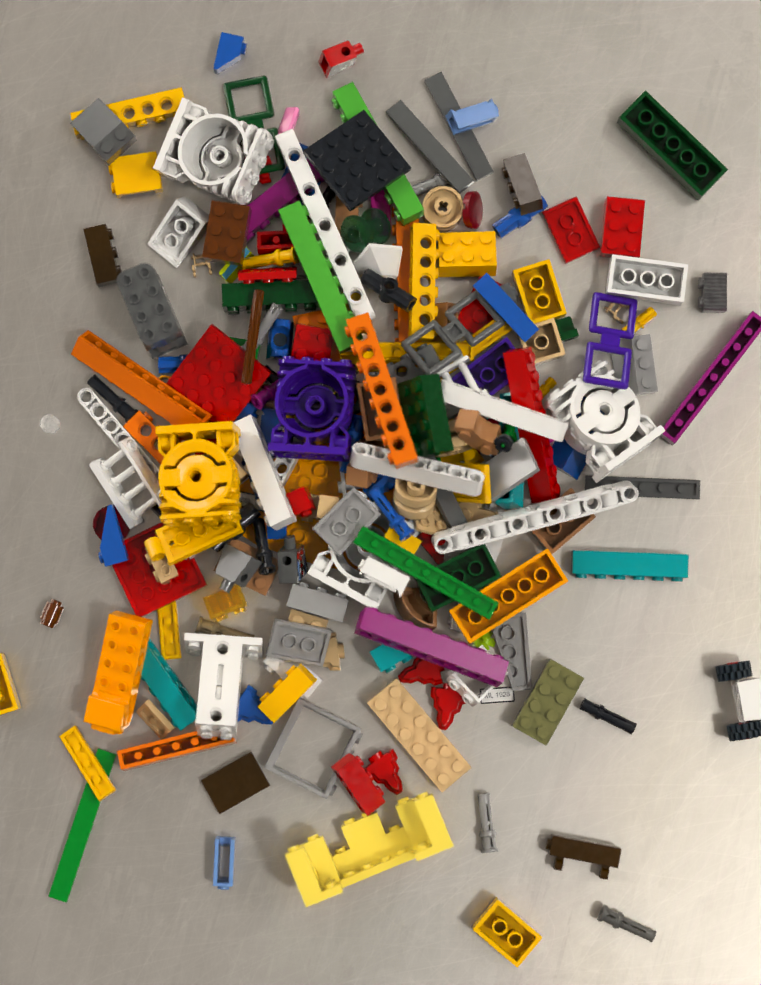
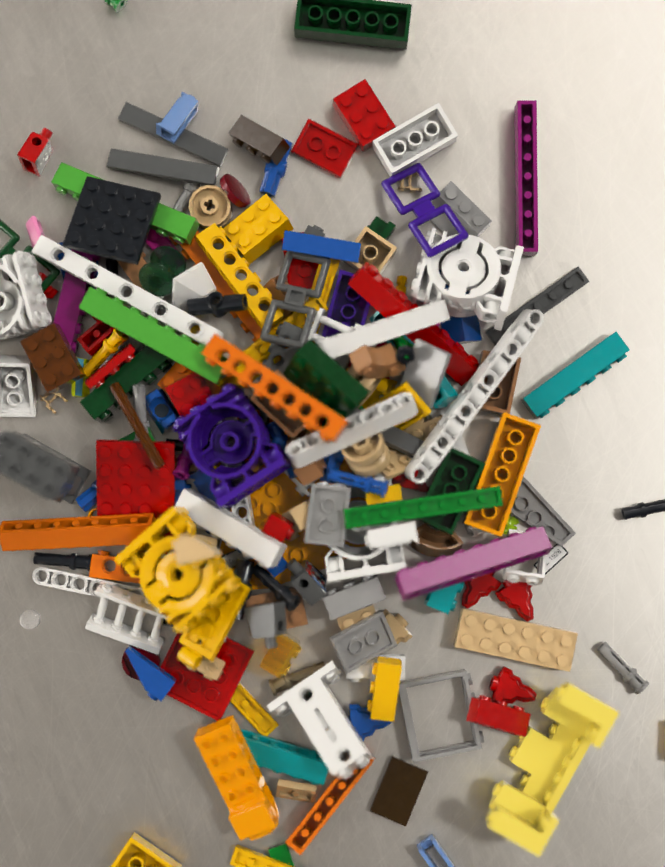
camera: 30 degrees left, 0 degrees up
reddish brown brick [40,599,64,629] -> none
olive brick [511,659,584,746] -> none
yellow brick [512,259,567,324] -> none
yellow axle [621,307,657,333] -> none
flat silver brick [698,273,727,313] -> none
none -> tan slope [172,533,222,565]

